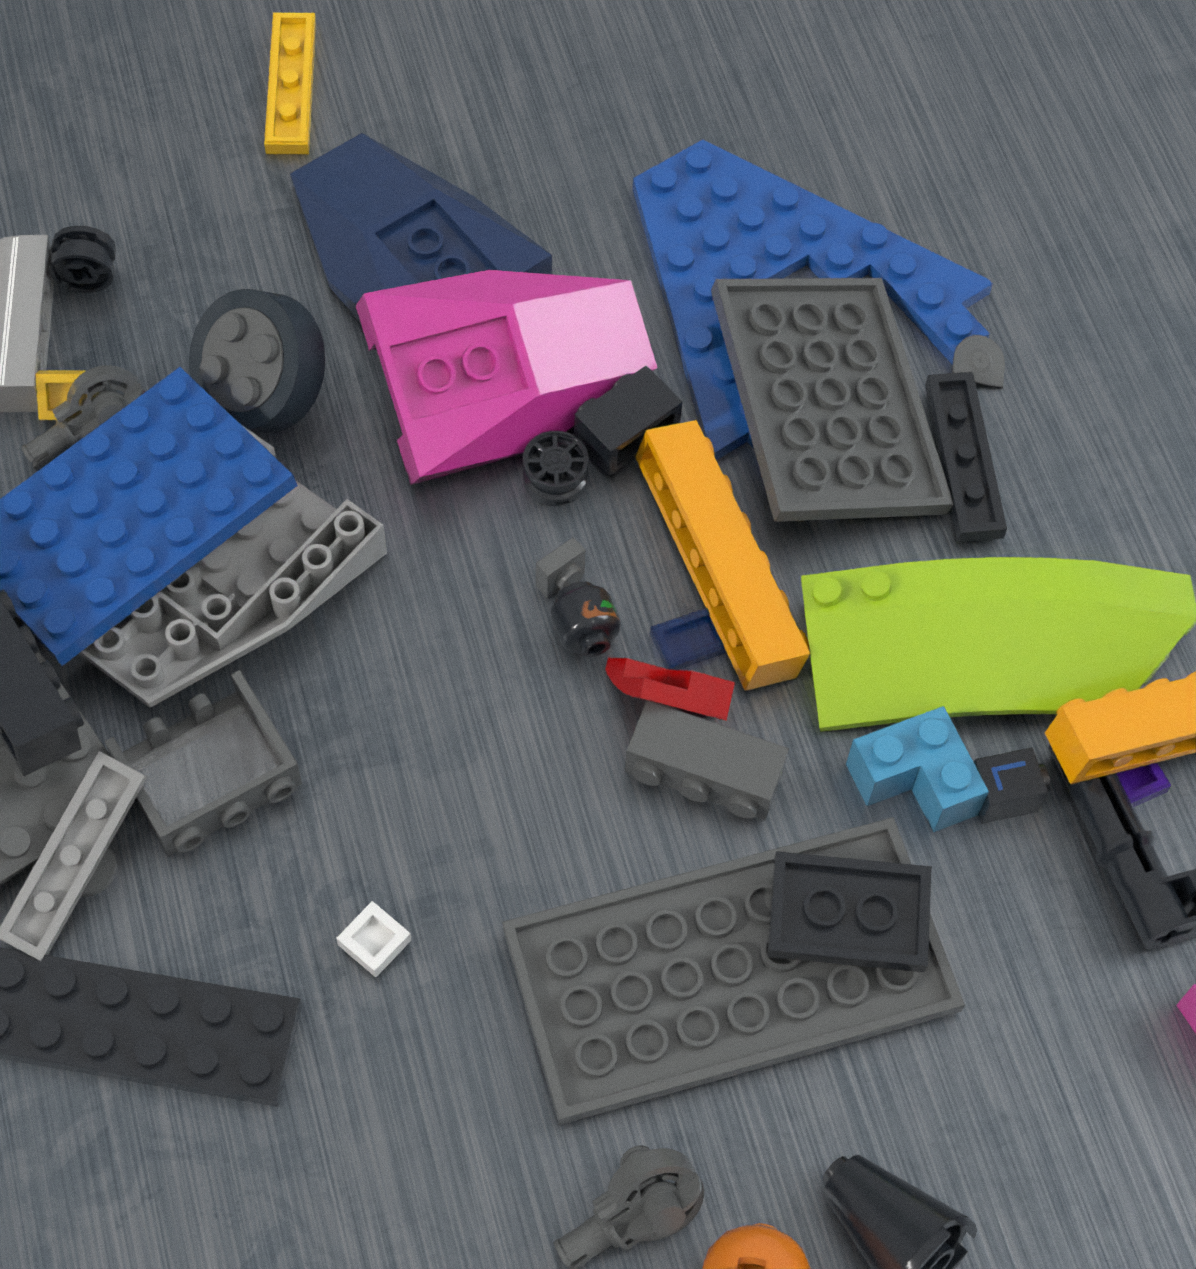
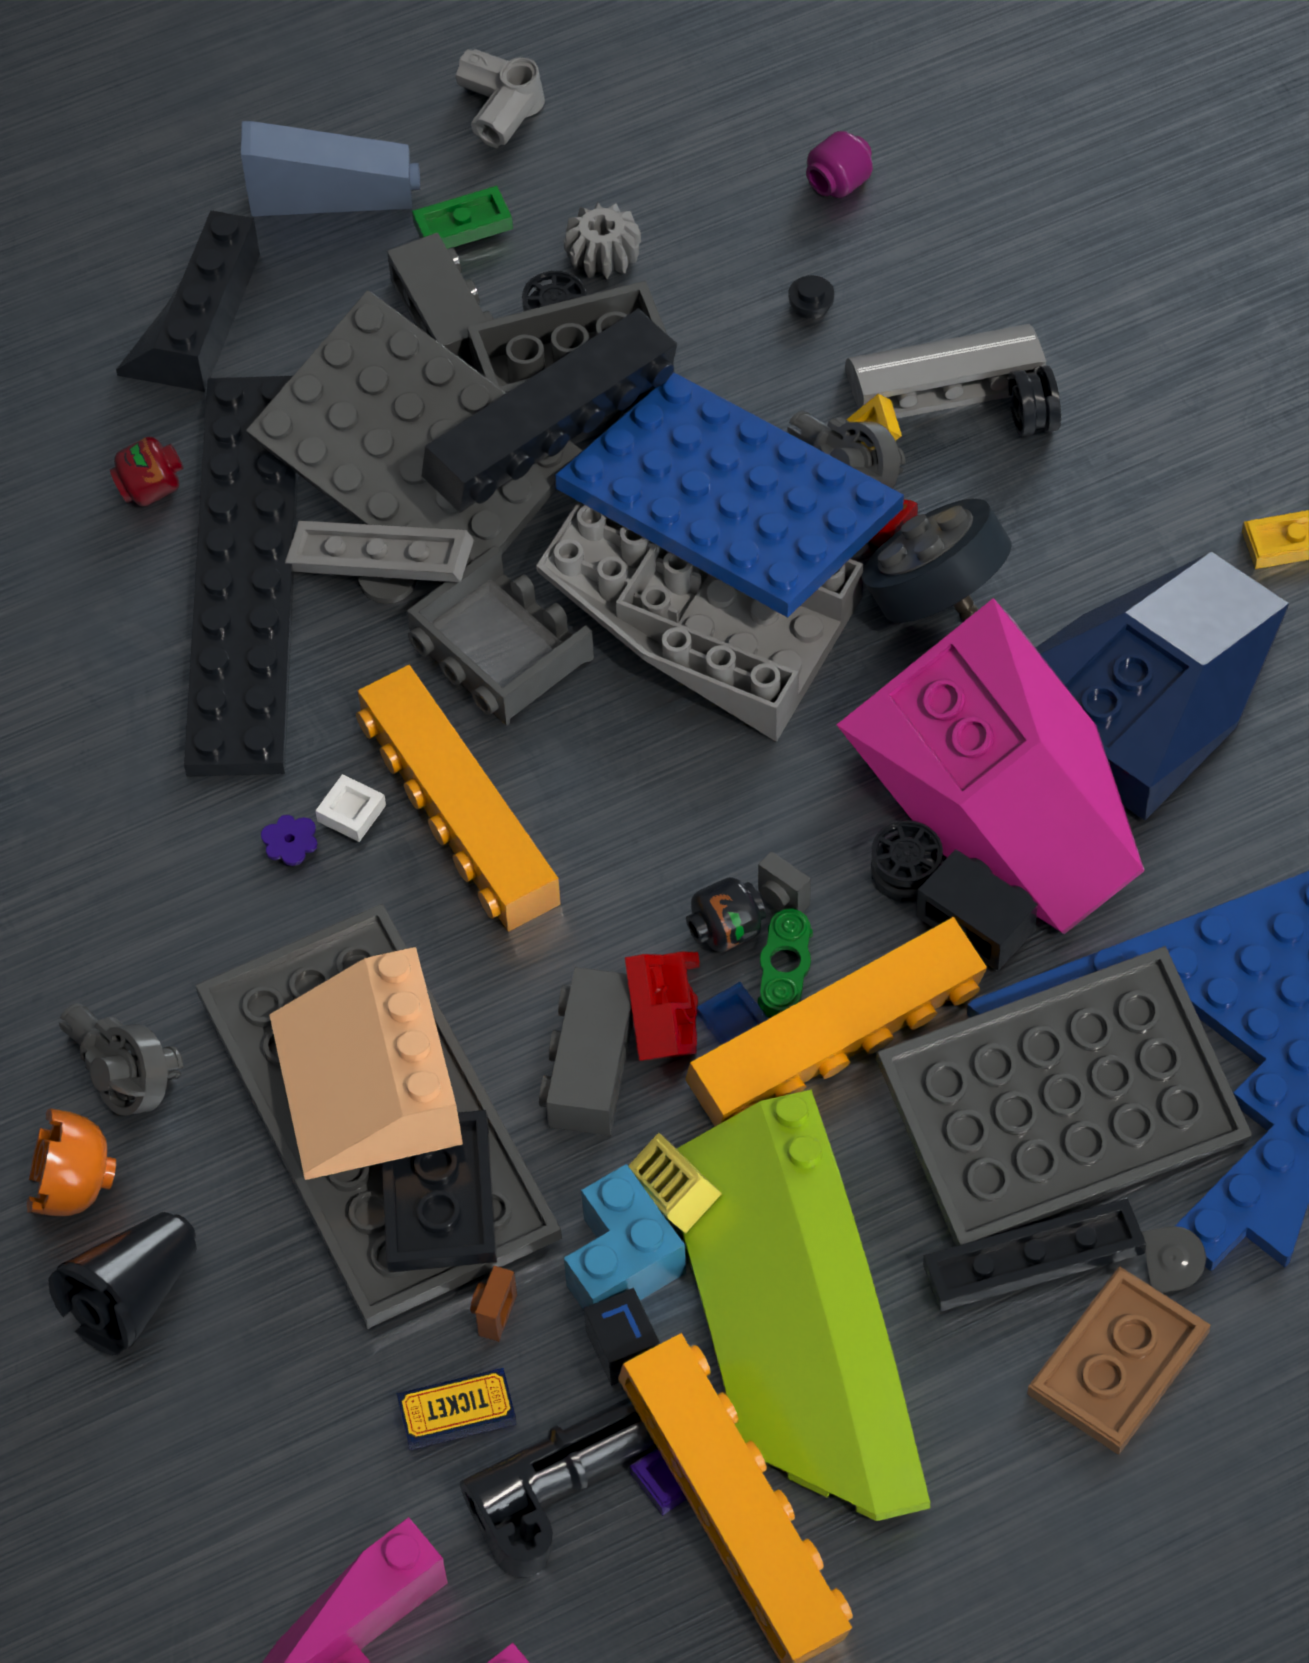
camera: 85 degrees right, 5 degrees down
none -> dark purple plant [261,815,318,866]
none -> light nougat slope [269,947,463,1180]
none -> light orange brick [356,664,561,932]
none -> tile [397,1368,517,1450]
none -> dark orange plate [470,1266,517,1342]
none -> light yellow slope [628,1133,722,1233]
none -> green piece [757,909,813,1020]
none -> medium nougat tile [1027,1266,1211,1455]

